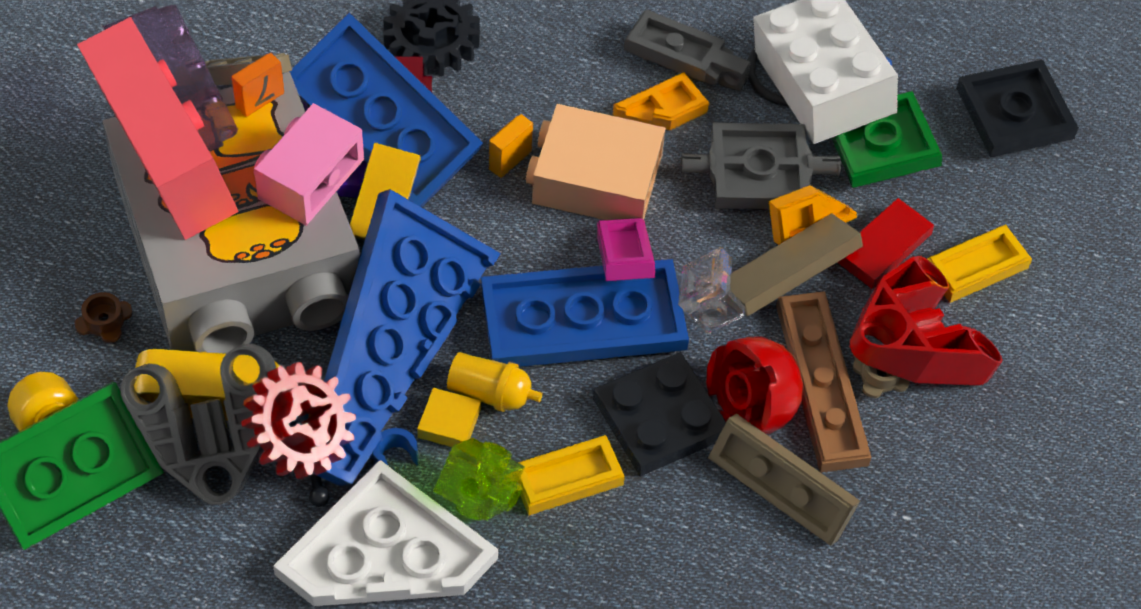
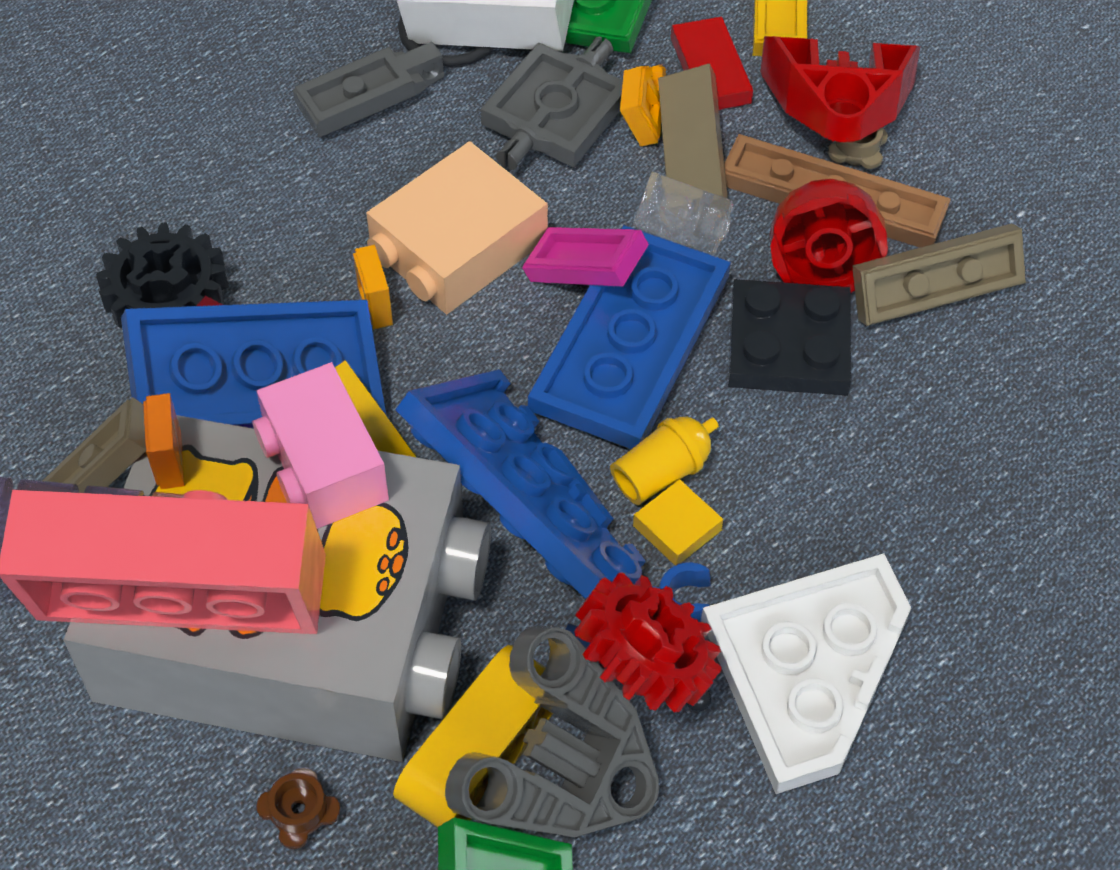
camera: 55 degrees left, 0 degrees up
clear neon green brick [433,438,525,521] -> none
yellow tile [511,435,625,516] -> none
light orange tile [613,72,709,130] -> none

